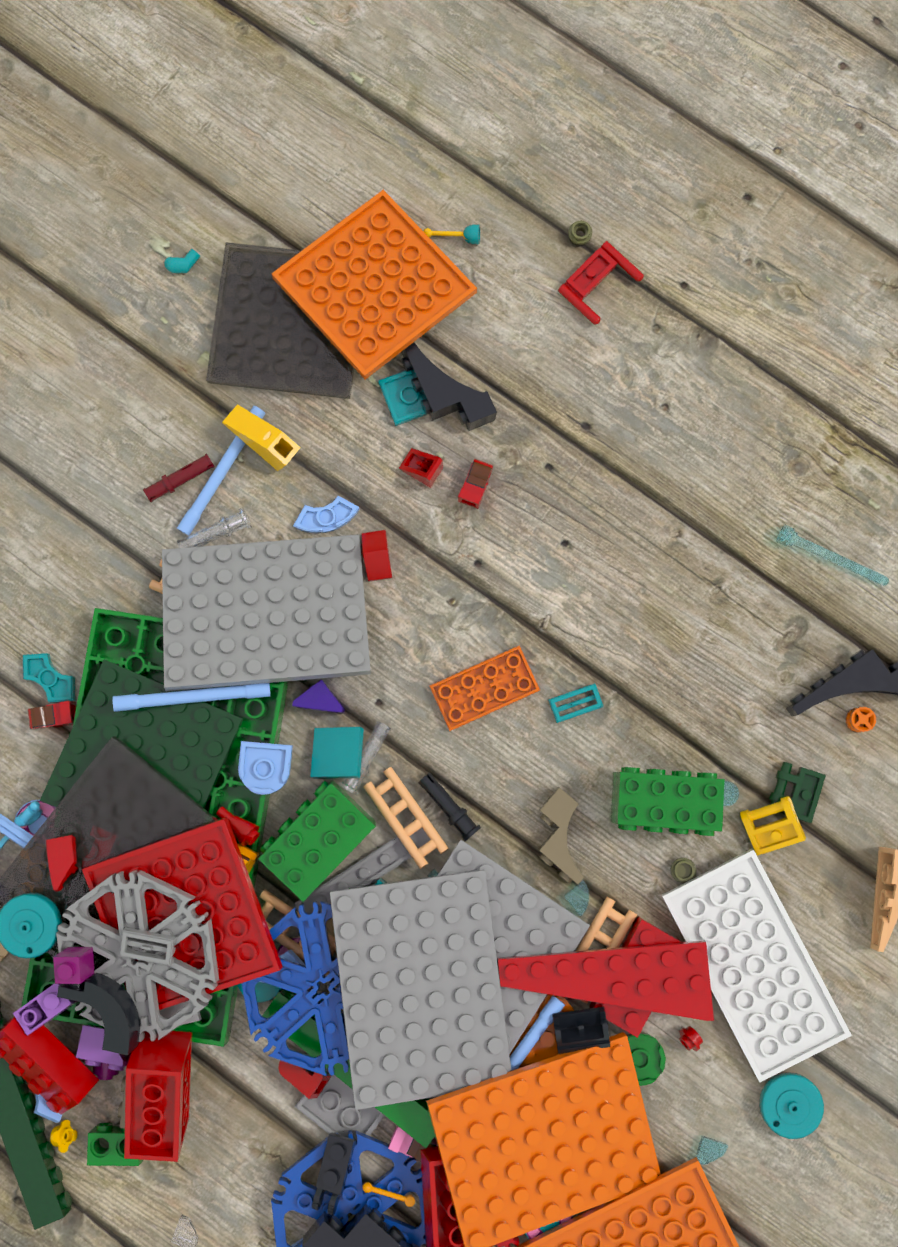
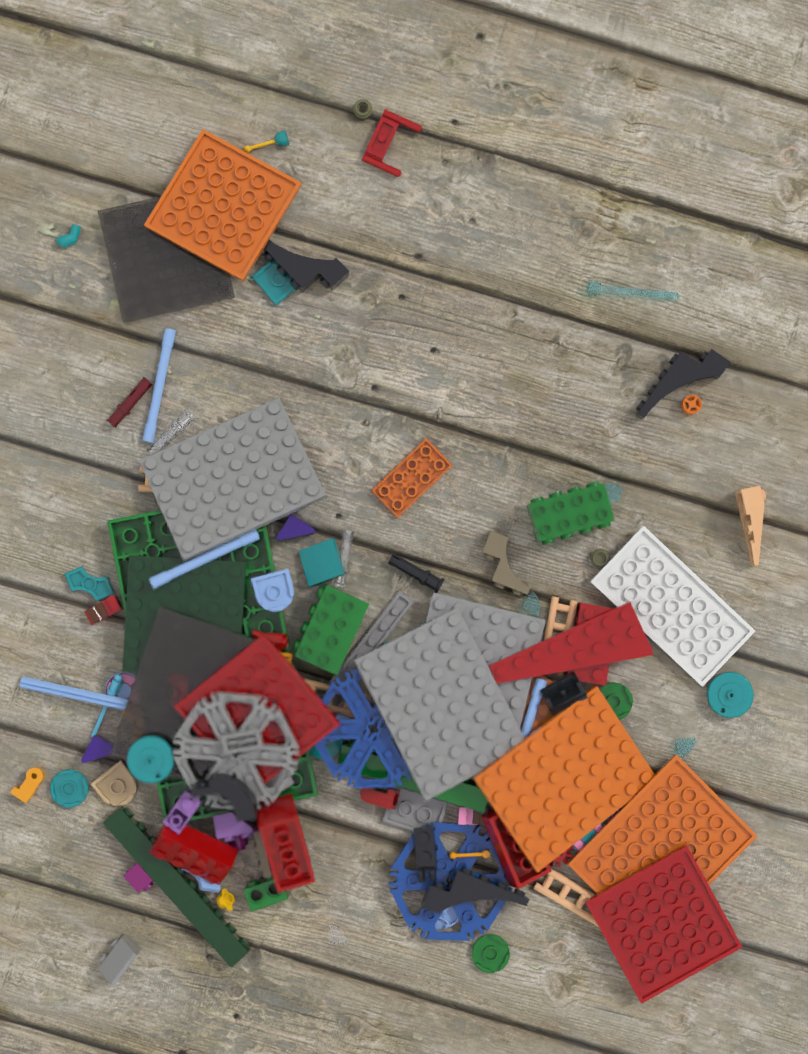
camera: 25 degrees left, 5 degrees up
red slope [46,835,78,892] -> none
magenta brick [53,947,94,984] -> none
yellow slope [222,404,300,471] -> none
light blue tile [293,496,360,533] -> none
red slope [361,530,392,582] -> none
light nougat bar [363,767,449,869] -> none
red slope [399,448,443,488] -> none
leg [458,459,493,509] -> none
teal tile [548,684,604,723] -> none
red plate [679,1026,703,1052] -> none
yellow plate [740,796,806,856] -> none
dark green plate [769,762,826,823] -> none

